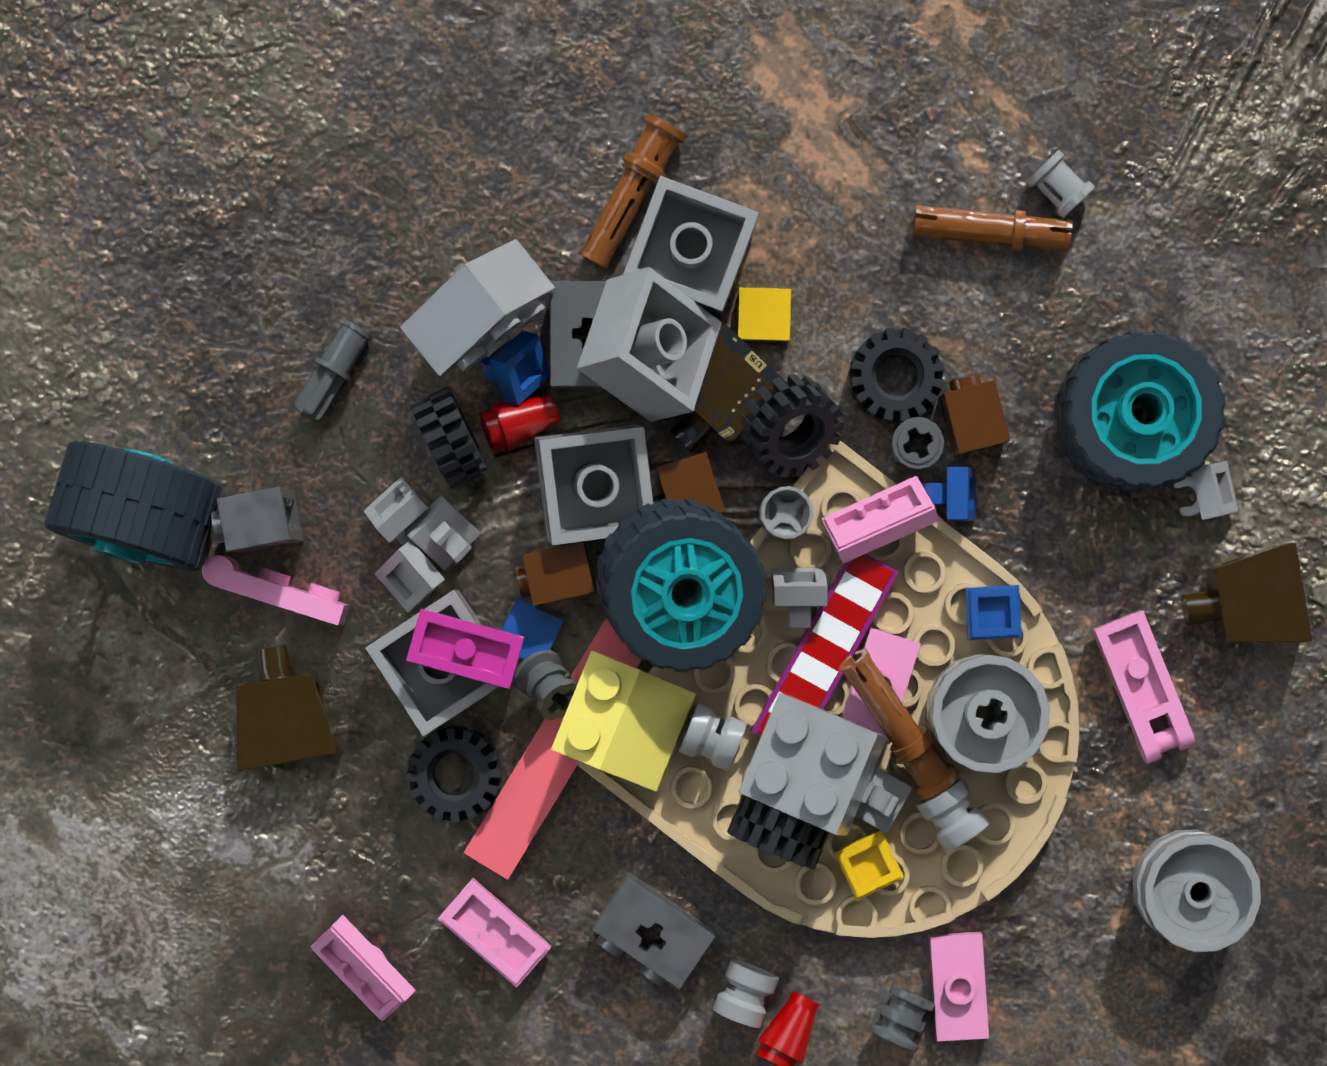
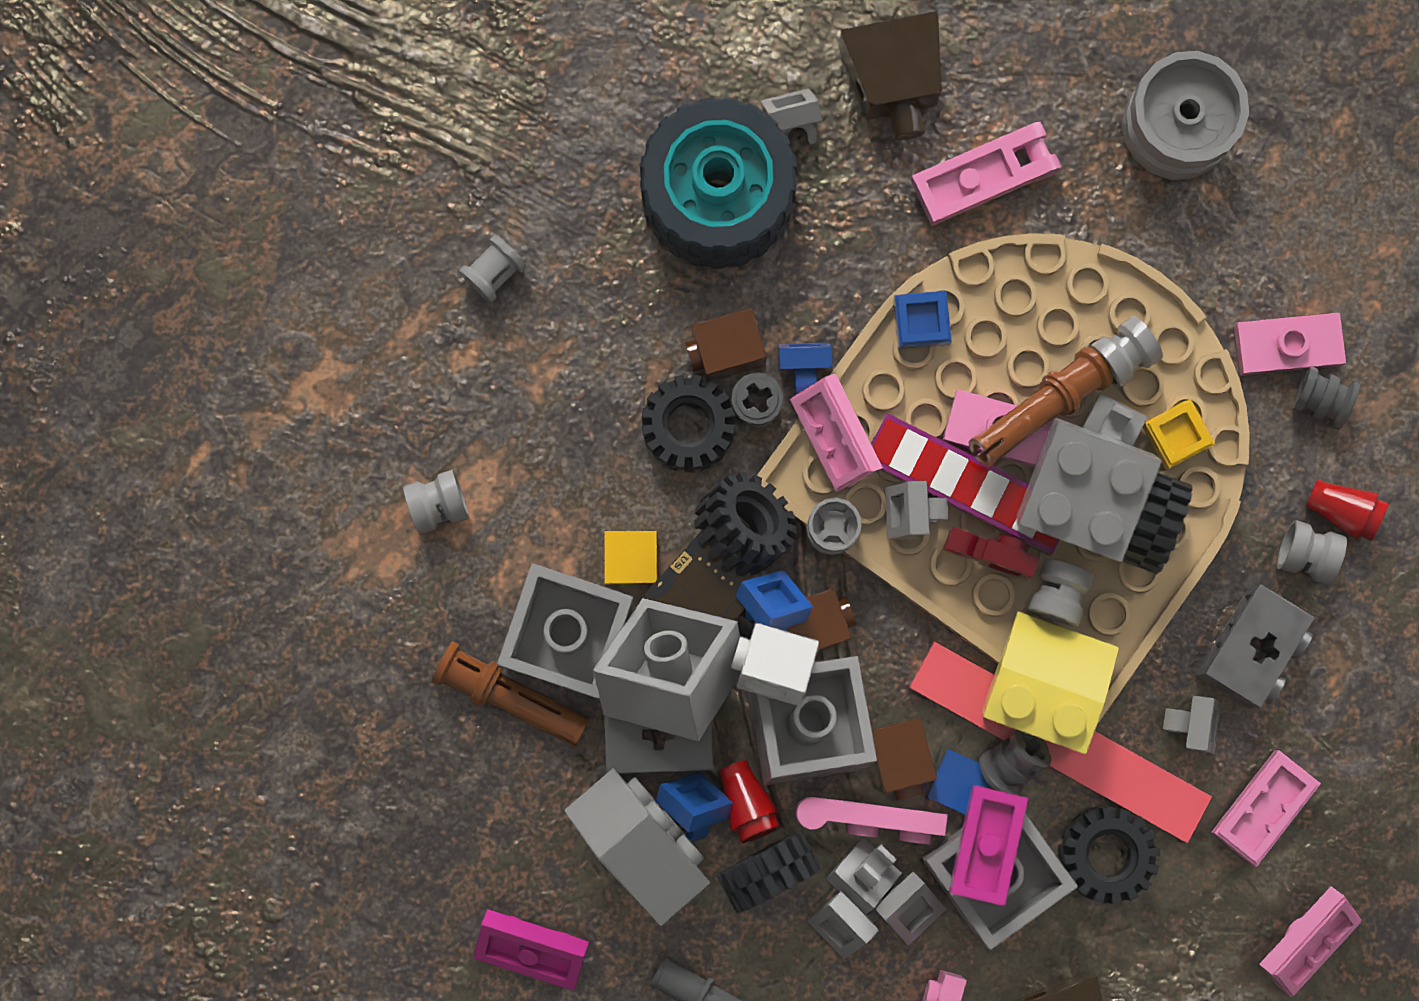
camera: 100 degrees left, 5 degrees down
wheel [596,498,767,672] -> none
dark orange pin [913,204,1072,253] -> none
light grey wheel [925,654,1050,773] -> none
none -> light grey wheel [403,469,470,535]
none -> dark pink plate [473,909,589,991]
none -> white brick [731,623,819,706]
none -> blue tile [736,570,813,632]
none -> bright pink plate [795,797,947,845]
none -> dark red plate [943,527,1040,581]
none -> light grey tile [1163,696,1221,754]

